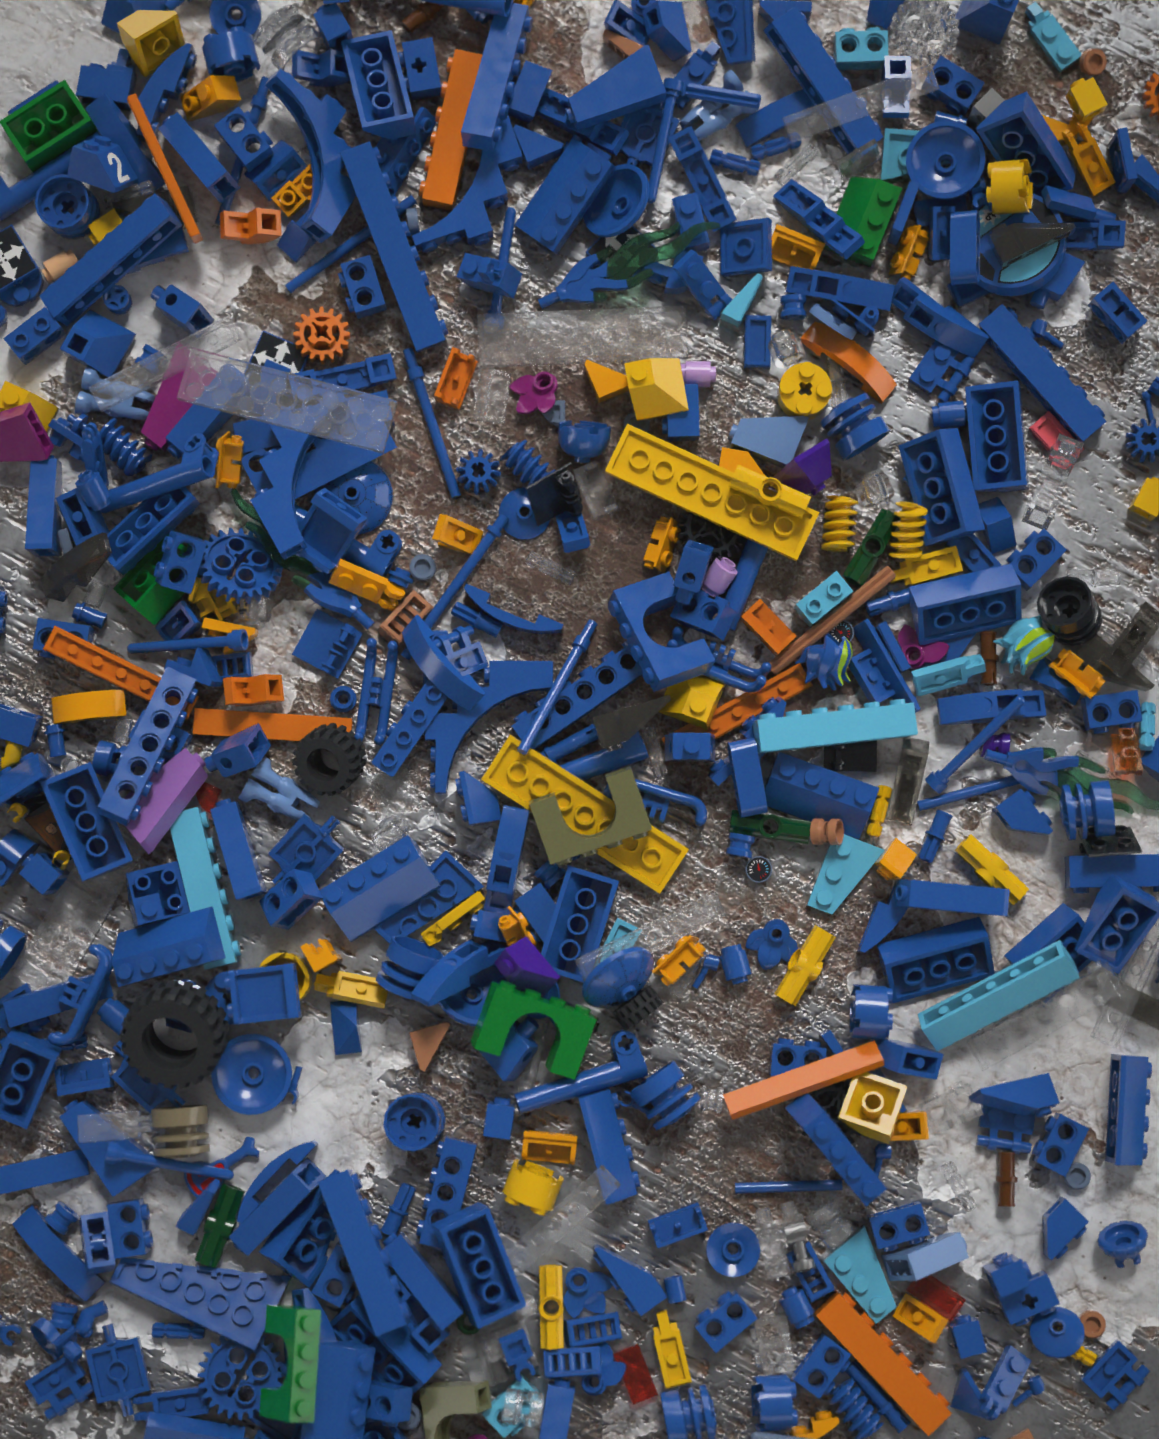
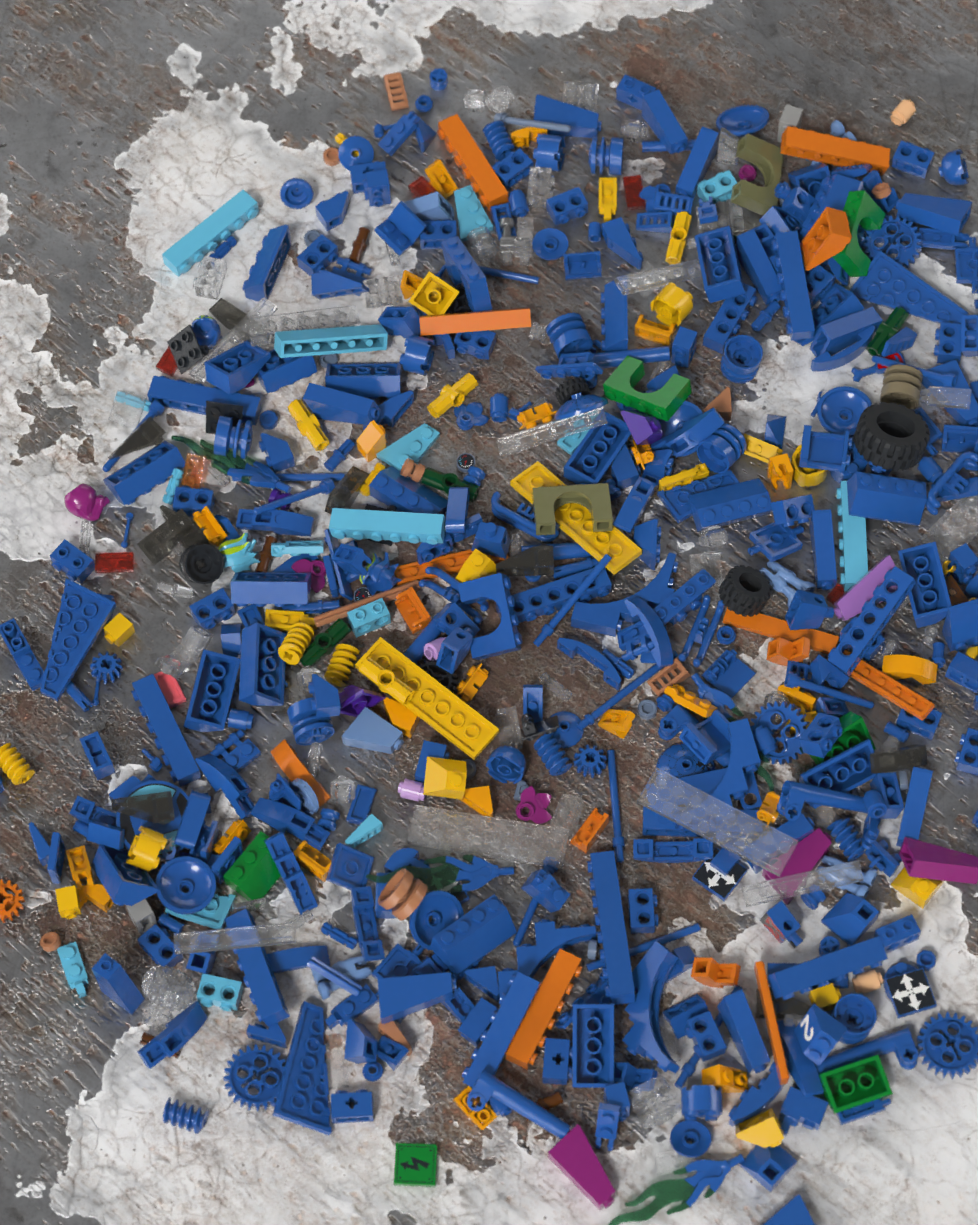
camera: 165 degrees left, 20 degrees down
blue wheel [92,740,136,776] -> none
blue slope [125,861,190,927] -> none
blue axle [152,1322,205,1339] -> none
light orange slope [271,164,312,218] -> none
orange gear [293,307,350,365] -> none
clear wheel [502,1388,544,1429] -> none
blue plate [563,1267,613,1318] -> none
blue piece [648,78,684,203] -> none
blue plate [672,249,732,321] -> none
blue axle [750,132,801,161] -> none
yellow brick [777,362,832,420] -> none
blue pin [845,1359,911,1433] -> none
blue brick [949,1314,987,1359] -> none
blue plate [1080,1339,1150,1411] -> none
none -> blue tile [259,410,278,430]
none -> blue slope [308,674,341,718]
none -> blue hinge [331,543,372,576]
none -> blue bracket [374,201,426,256]
none -> nougat wheel [378,868,428,921]
none -> blue bracket [535,352,603,379]
none -> blue brick [752,725,777,756]
none -> blue plate [774,182,791,199]
none -> orange slope [800,207,852,271]

